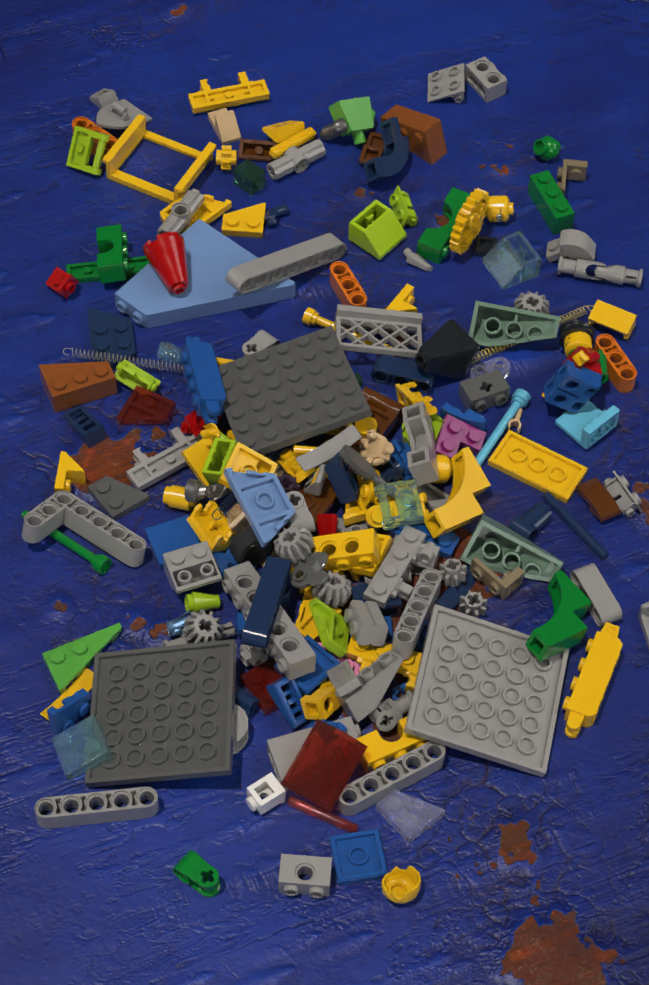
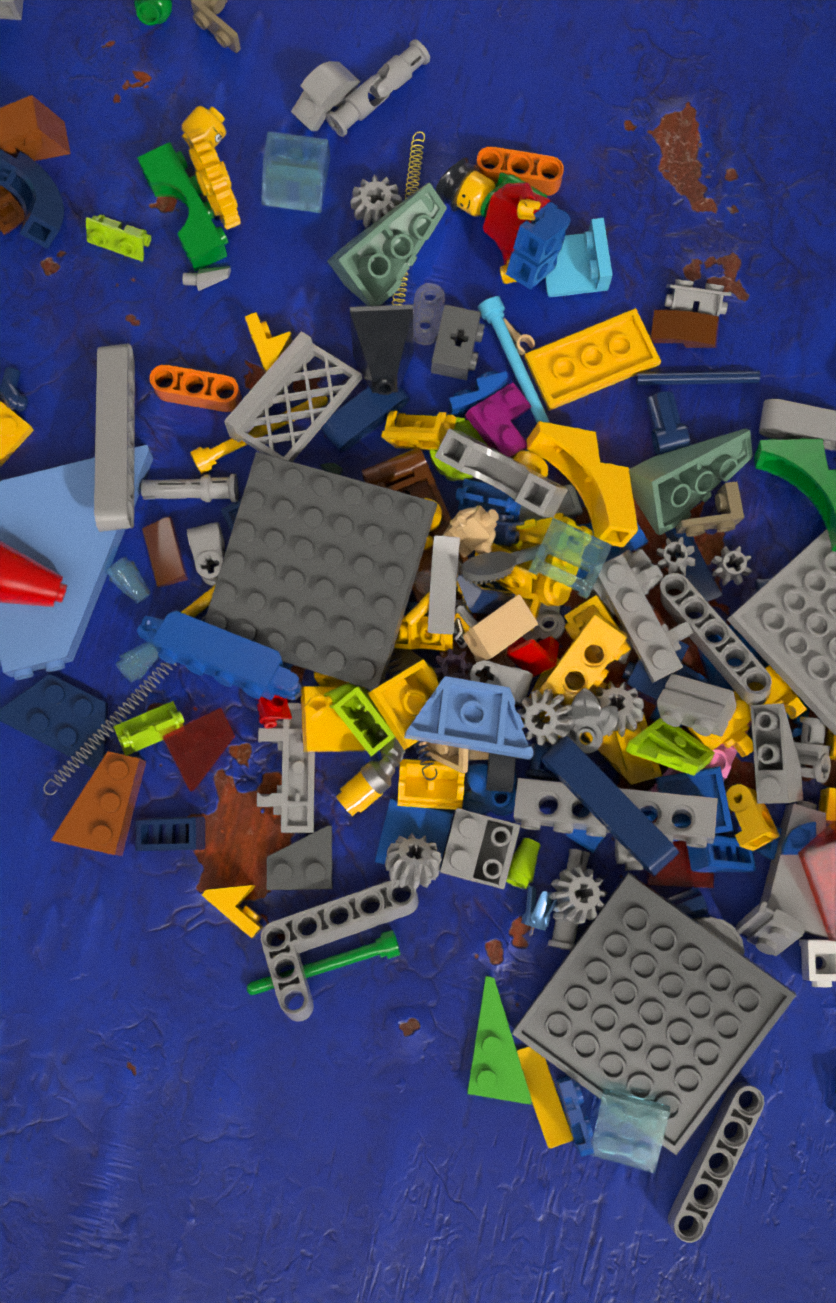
camera: 55 degrees left, 25 degrees up
light grey tile [326,660,361,697] -> none
lime slope [348,200,407,260] -> none
black tile [475,236,497,258] -> none
green brick [528,170,575,235] -> none
yellow hinge [588,299,637,340] -> none
none -> clear light blue cone [106,556,151,604]
none -> light grey pin [141,474,239,502]
none -> reddish brown slope [142,516,188,588]
none -> light grey gear [385,833,442,891]
none -> tan hinge [463,594,538,662]
none -> light grey plate [735,901,807,956]

